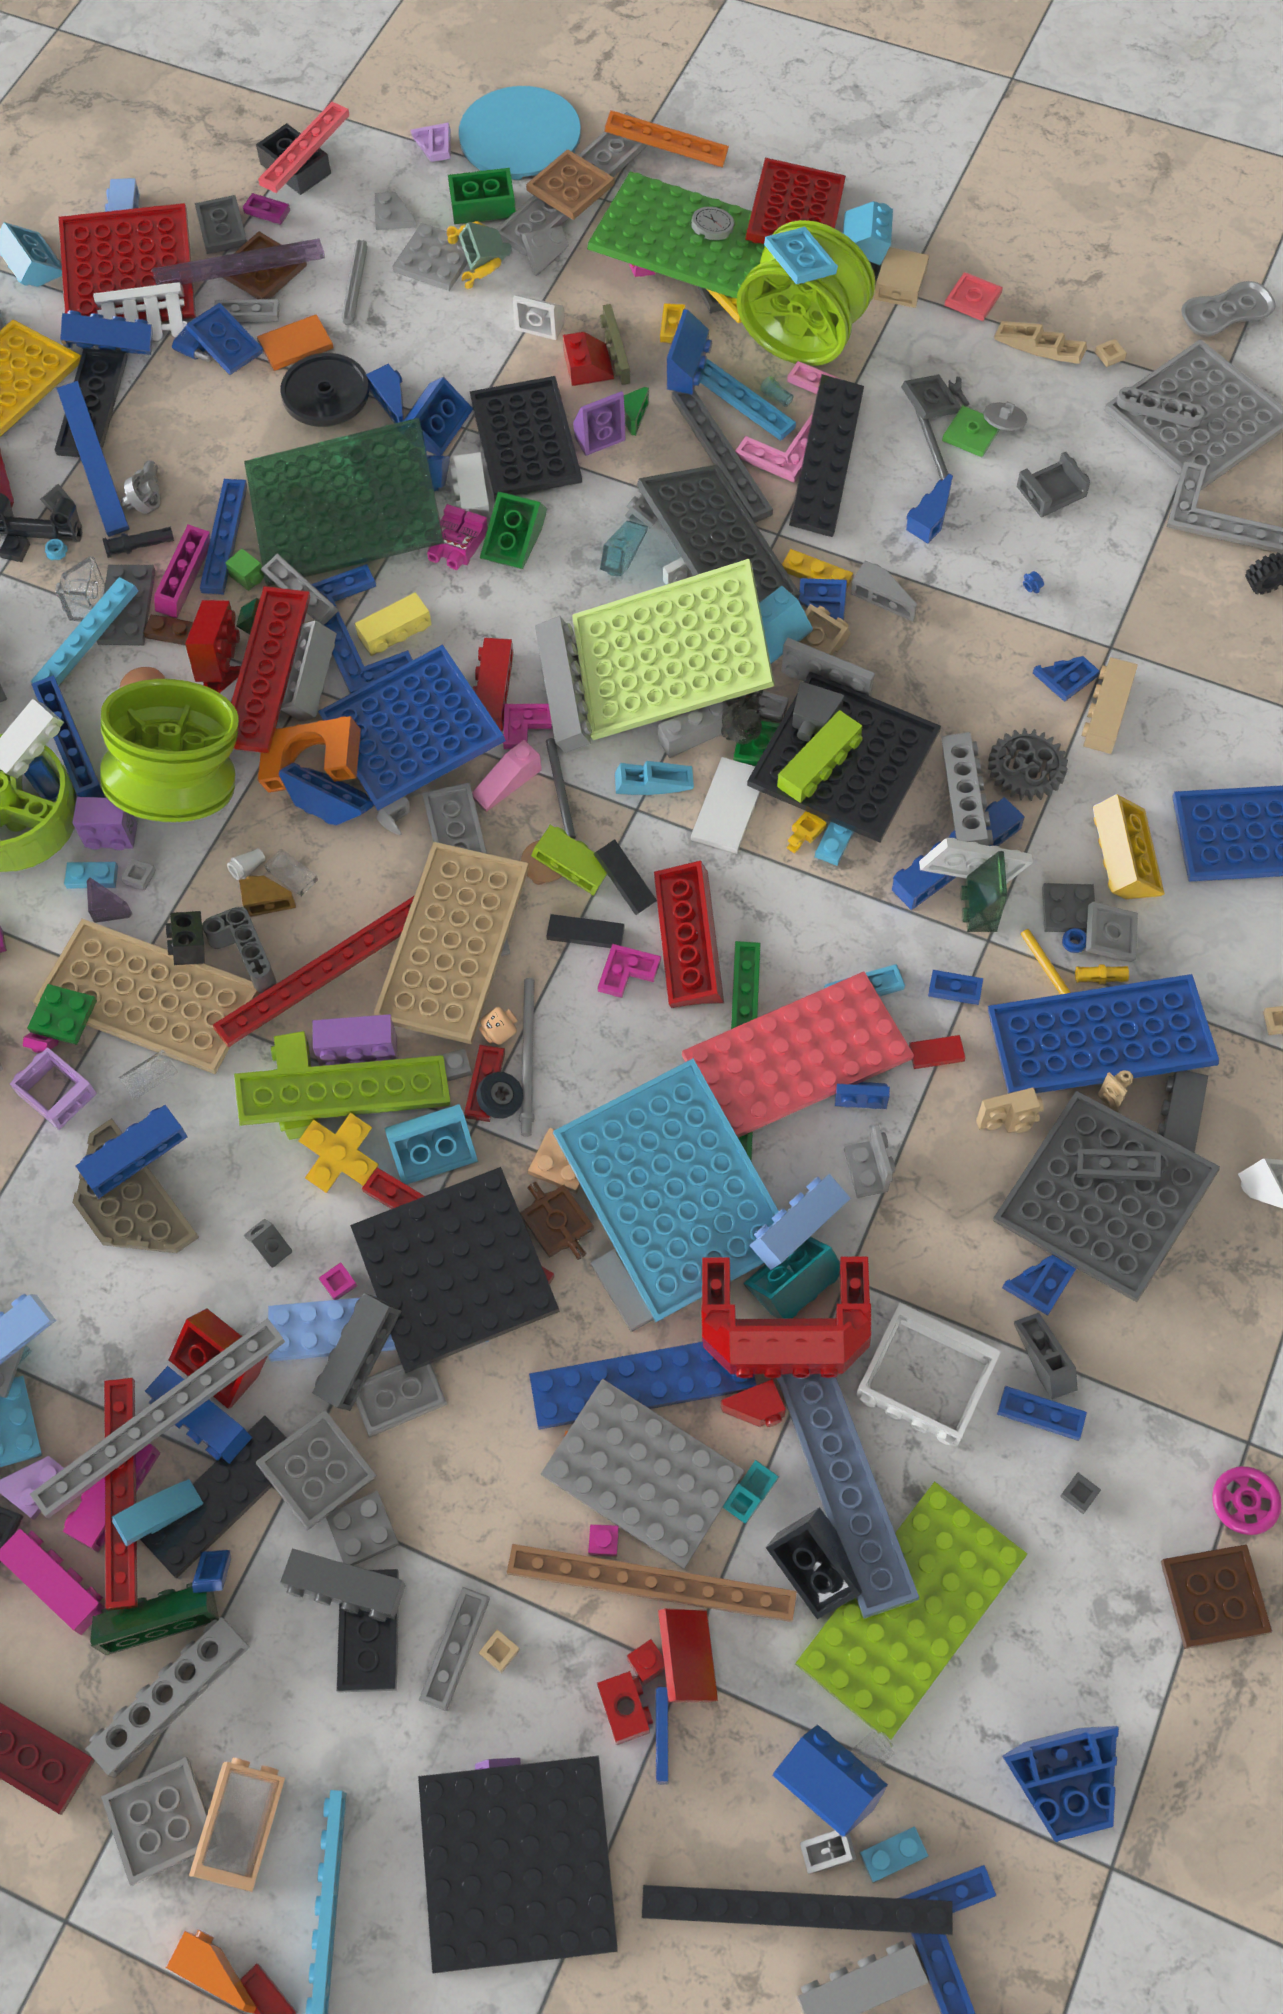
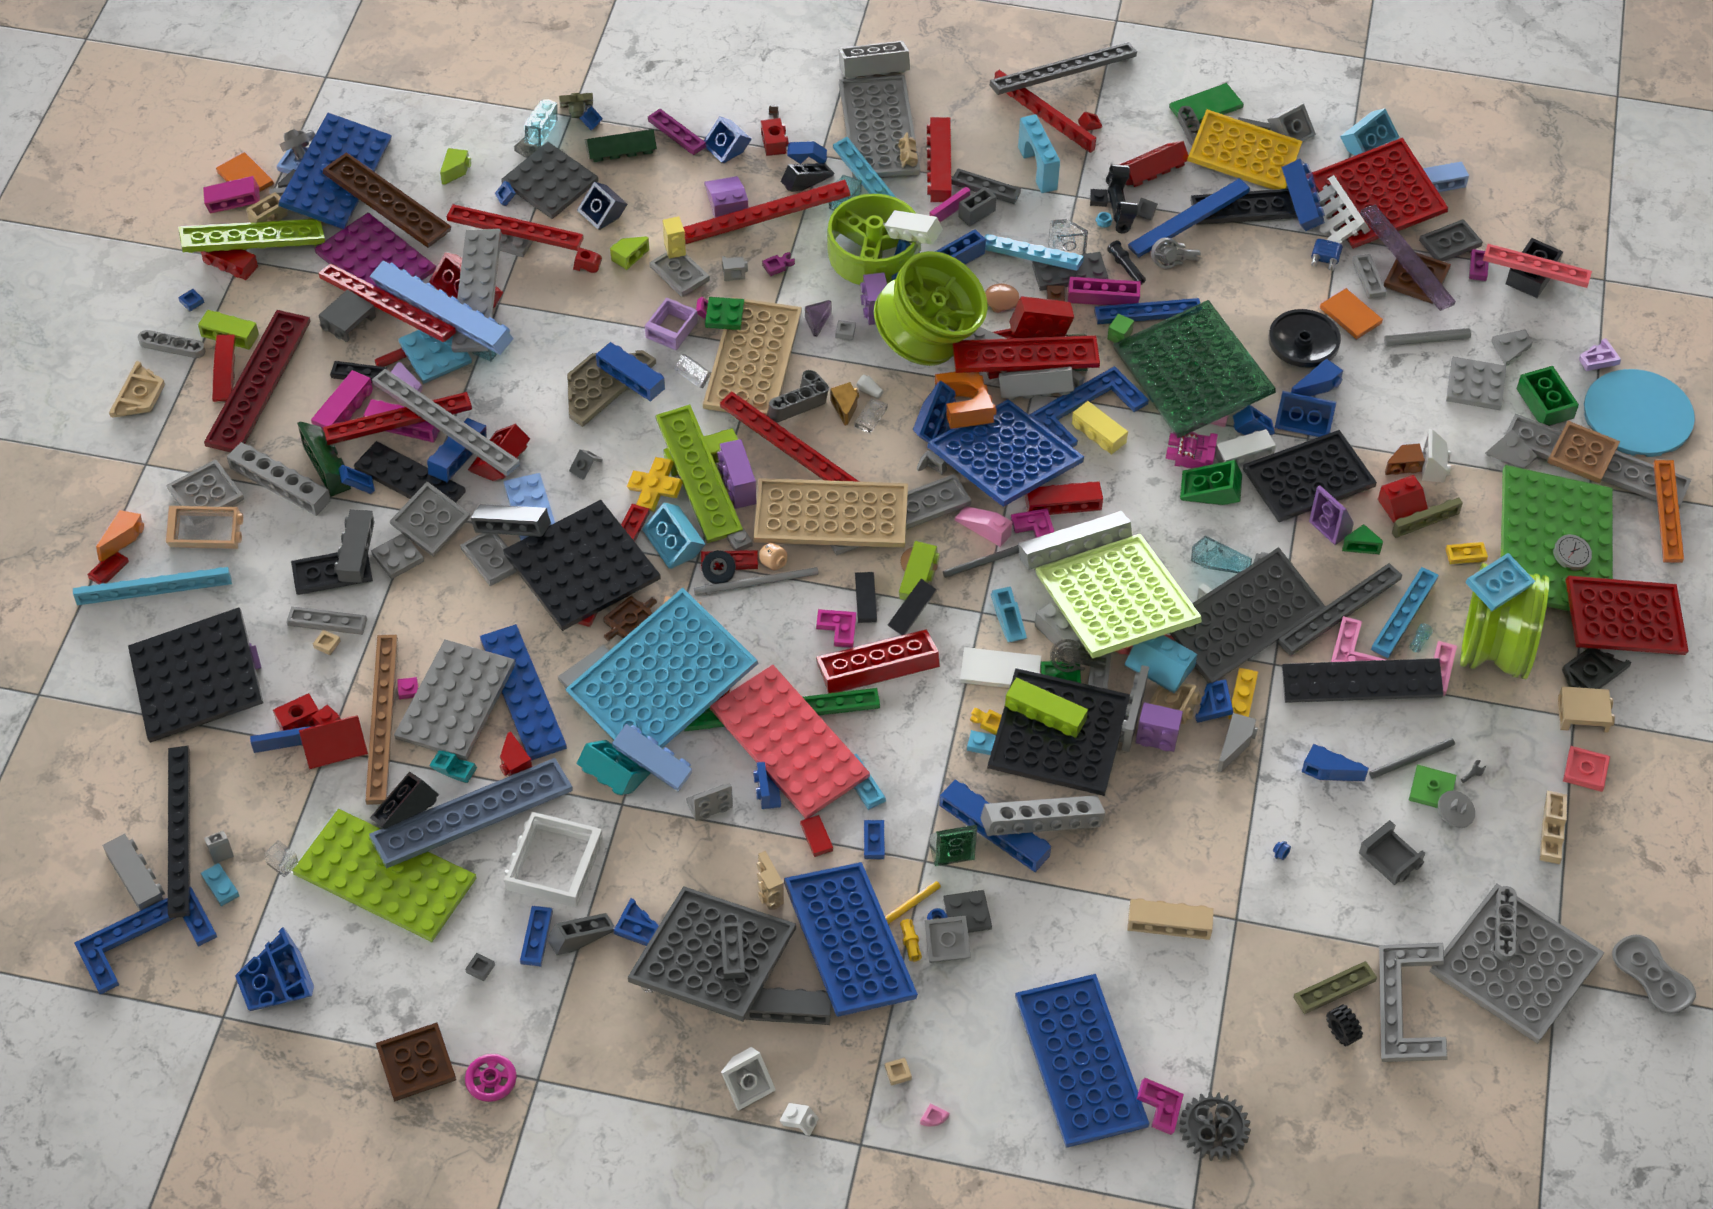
camera: 75 degrees right, 10 degrees down
medium azure plate [64,862,118,889] -> none
medium azure slope [112,1479,203,1547] -> none
black brick [166,911,205,965] -> none
blue plate [186,302,263,375] -> none
light grey tile [261,553,338,625] -> none
dark pink plate [319,1262,357,1300] -> none
sand green torso [446,221,512,289] -> none
blue slope [667,309,712,395] -> none
red wedge [701,1256,871,1378] -> none
blue slope [772,1724,888,1838] -> none
dark grey torso [792,681,844,741] -> none
medium azure slope [843,201,893,265] -> none
dark grey plate [901,374,961,420] -> none
white plate [919,838,1033,885] -> none
dark grey gear [988,728,1068,801] -> none
blue wing [1033,656,1100,702] -> none
yellow slope [1093,794,1165,899] -> none
tan plate [1095,339,1127,367] -> none
tan hinge [1098,1070,1133,1112] -> none
none -> medium lavender brick [1136,702,1183,752]
none -> olive plate [1293,961,1377,1015]
none -> dark orange slope [1385,443,1425,475]

